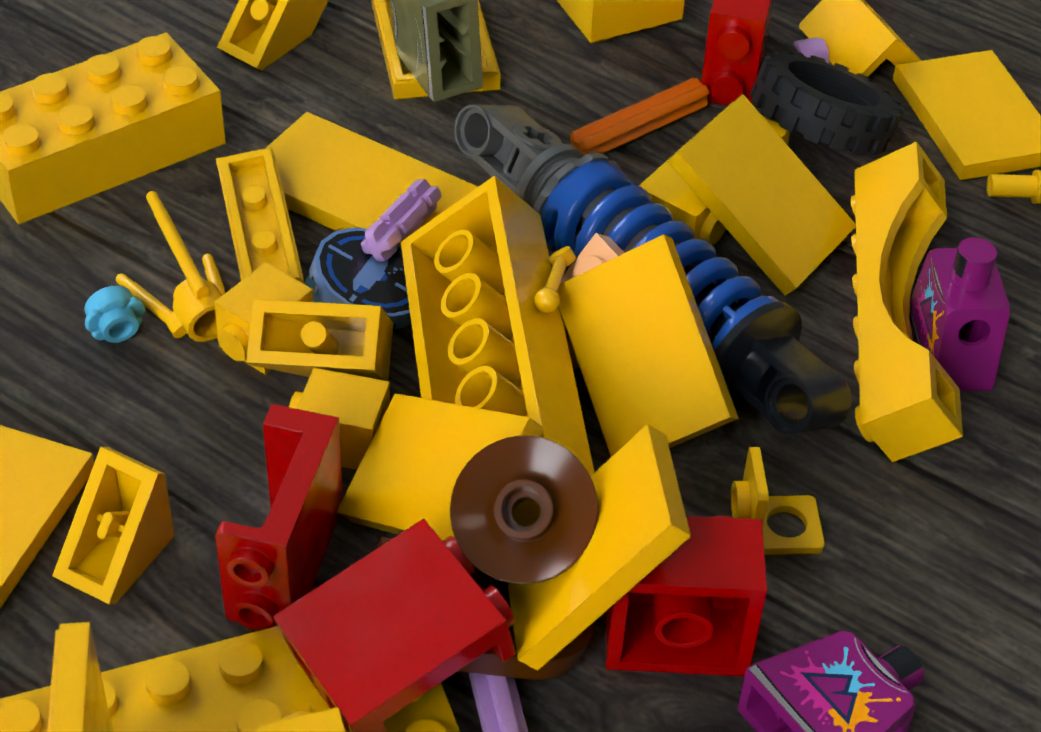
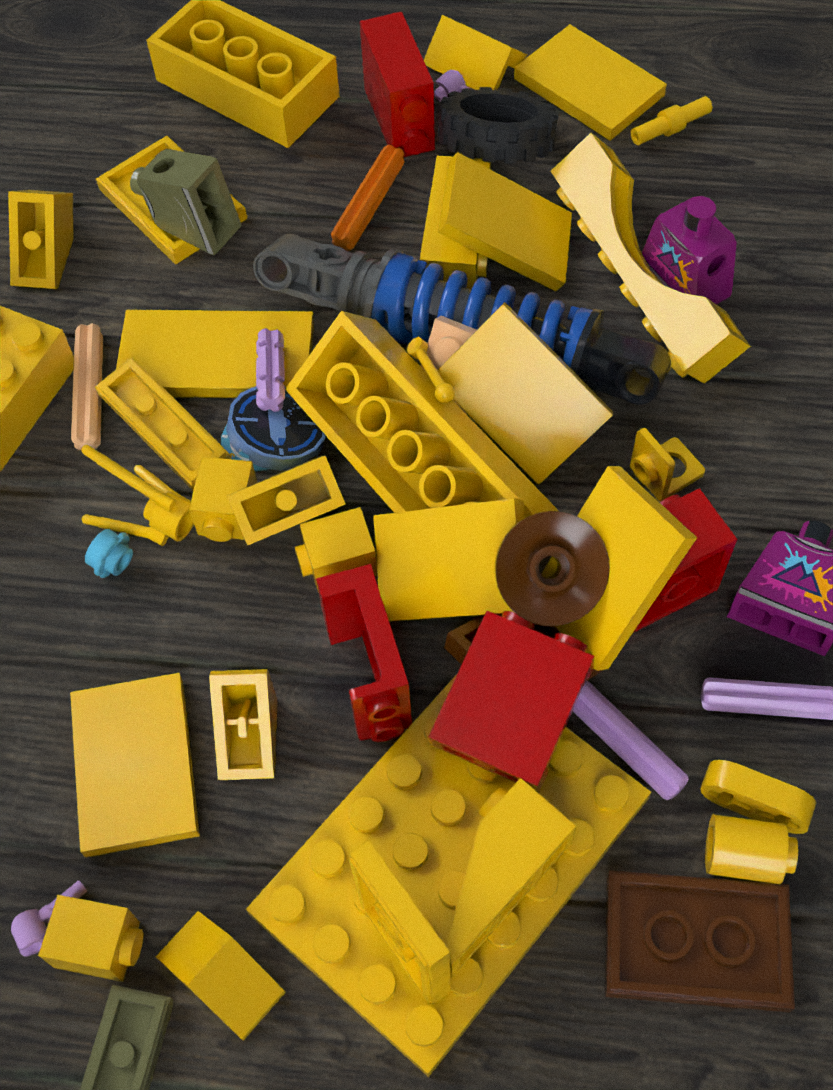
camera: 25 degrees left, 15 degrees up
none -> light nougat axle [71,323,103,450]

